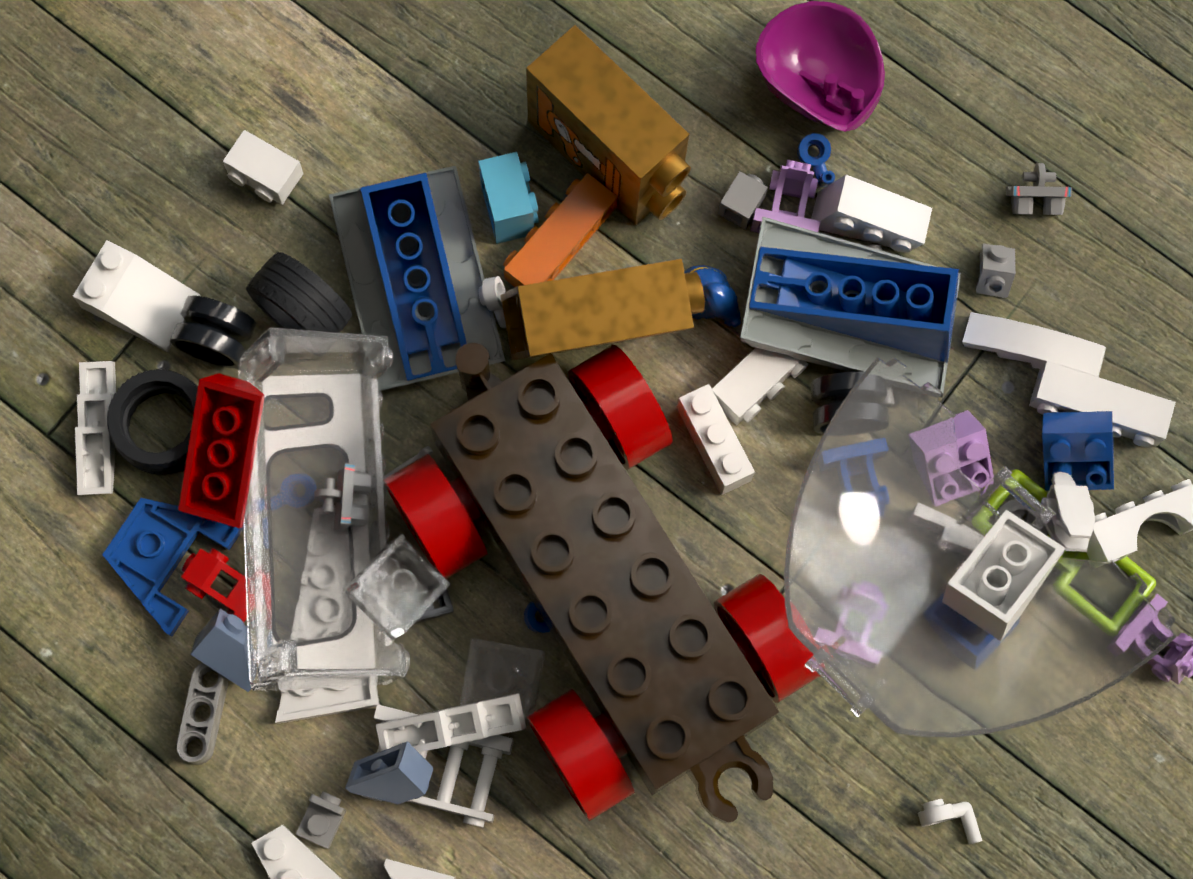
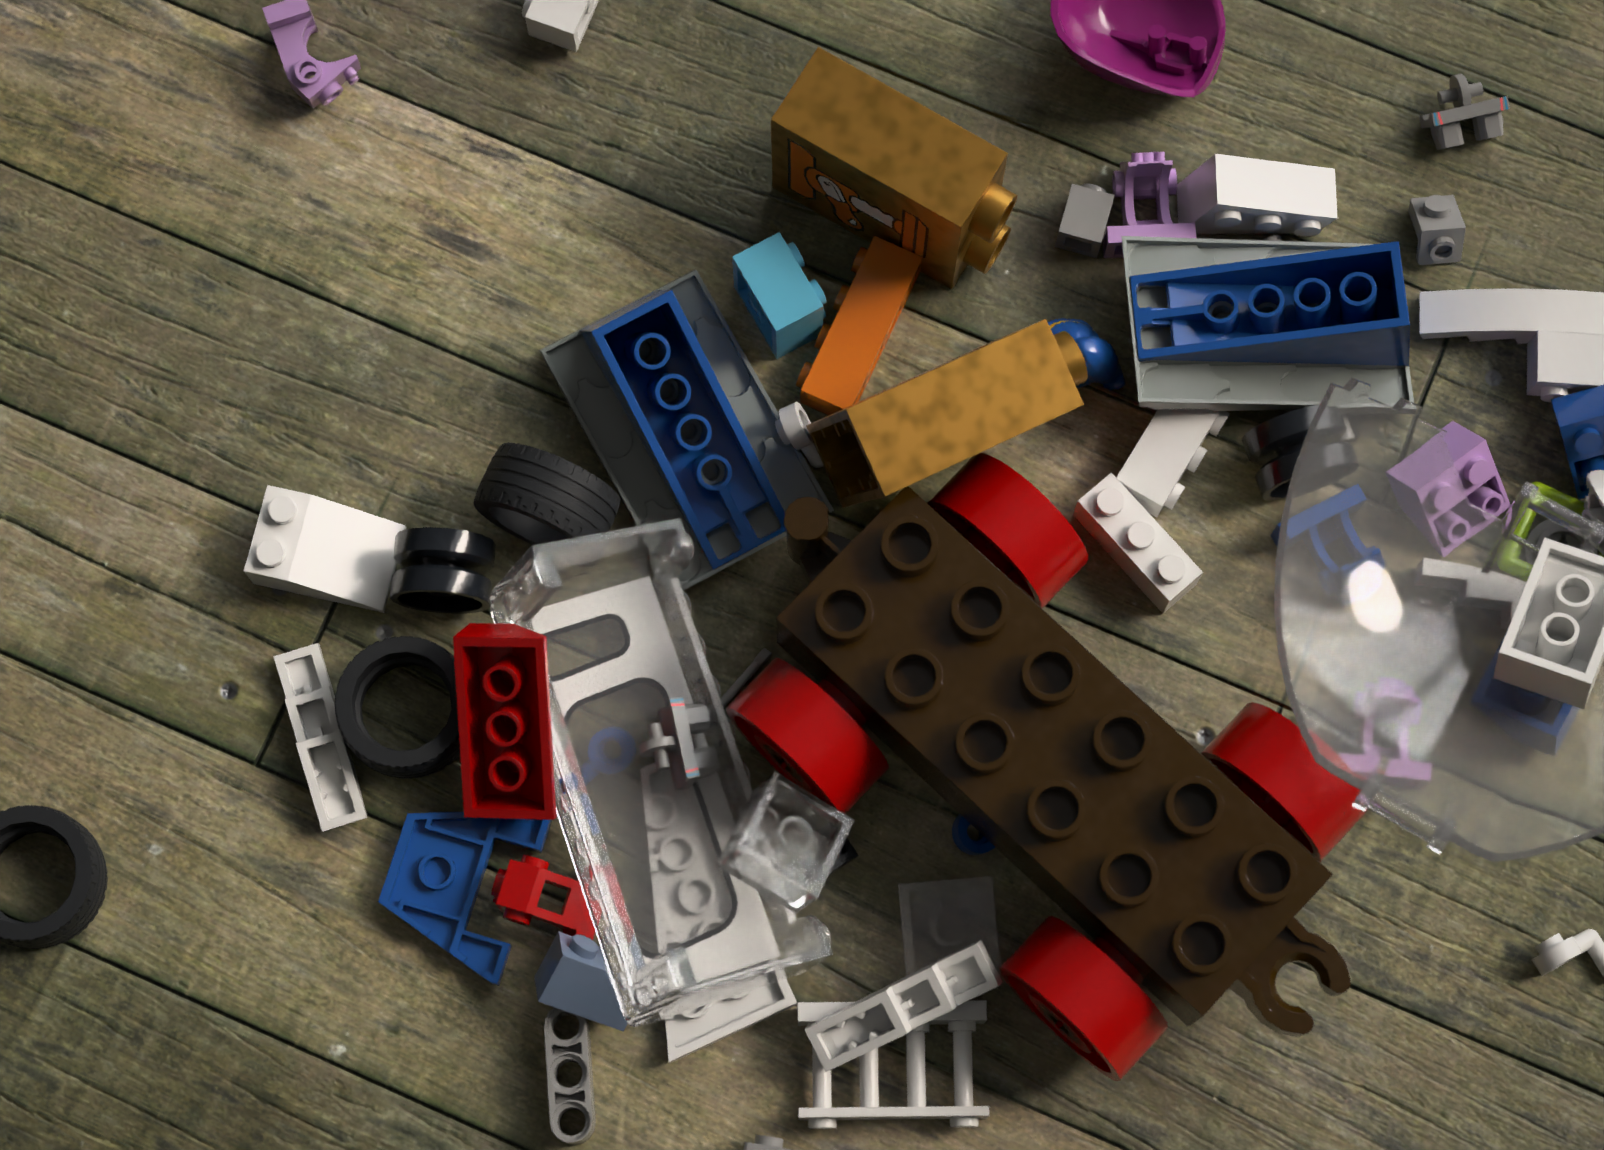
camera: 10 degrees left, 0 degrees up
white brick [223,130,303,205] -> none
sand blue slope [345,741,433,804] -> none
blue plate [797,133,835,188] -> none

